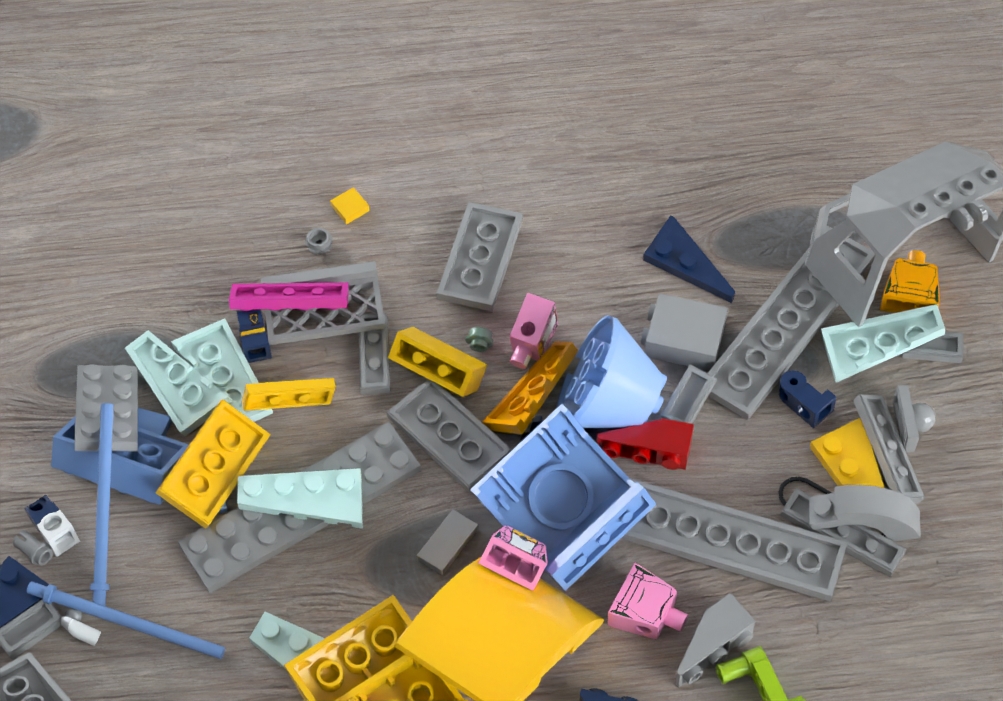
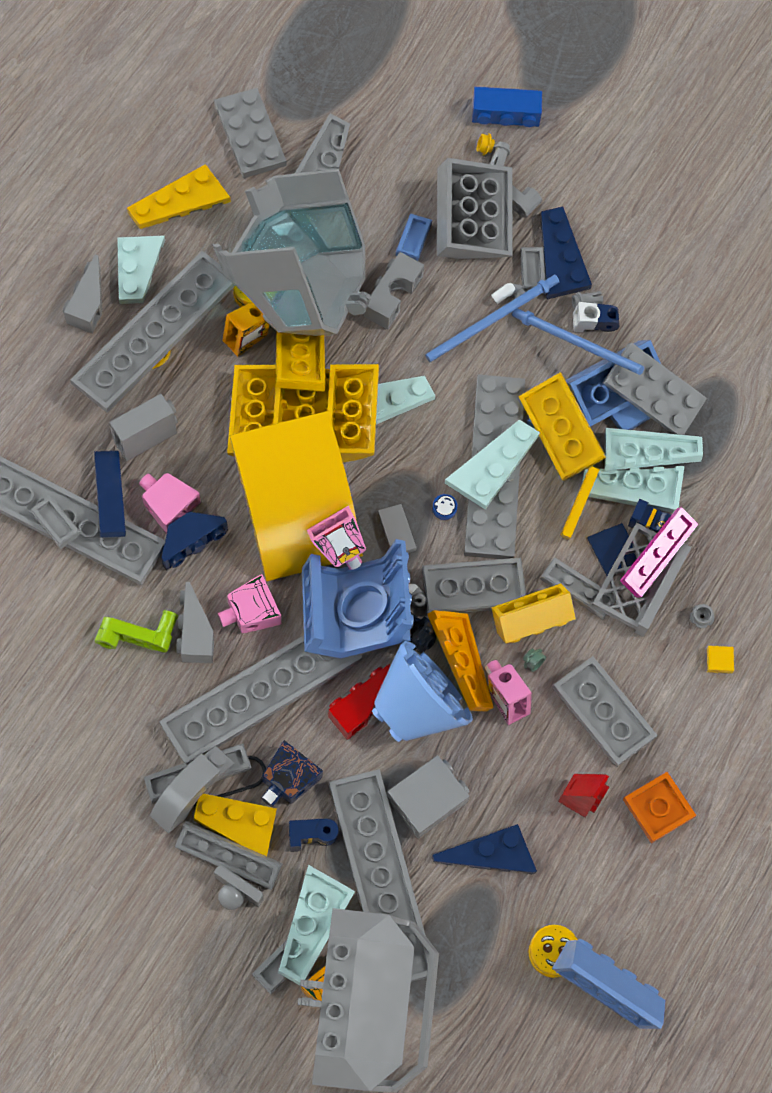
camera: 120 degrees right, 10 degrees up
light grey tile [660,364,717,424] -> none
none -> torso [261,740,323,807]
none -> tile [432,494,457,520]
none -> yellow head [528,925,578,978]
none -> medium blue slope [552,939,665,1029]
none -> red slope [558,774,609,818]
none -> dark blue window [587,523,637,576]
none -> orange plate [623,772,696,844]

